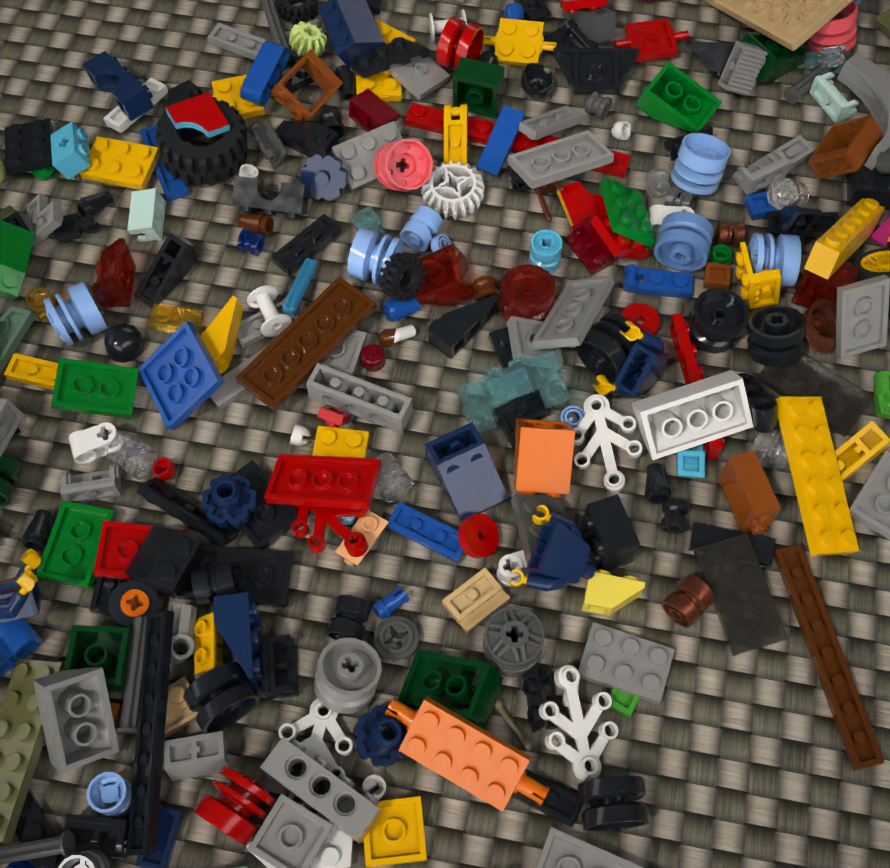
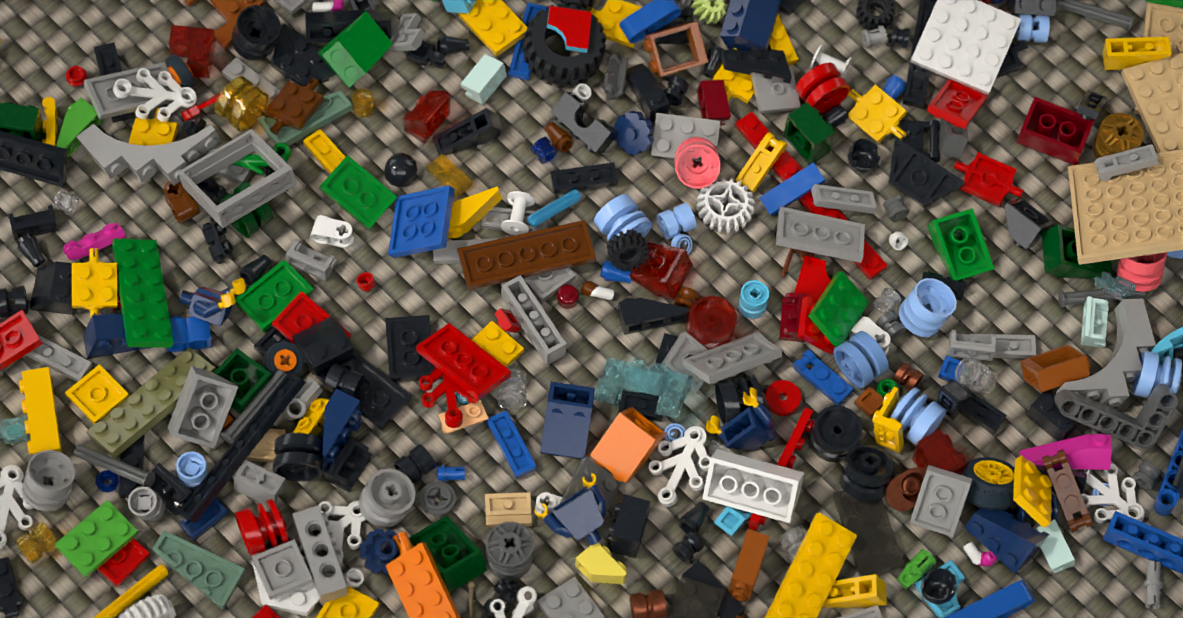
camera: 30 degrees right, 0 degrees up
light blue wheel [43,281,108,347] -> none
clear wheel [106,432,158,480] -> none
black plate [137,477,240,547] -> none
dark blue plant [201,474,258,528] -> none
white hinge [290,424,311,446] -> none
clear light blue plate [350,206,386,238] -> none
red piece [458,514,499,559] -> none
light grey brick [718,40,768,96] -> none
black beam [738,373,779,433] -> none
yellow brick [804,198,885,280] -> none

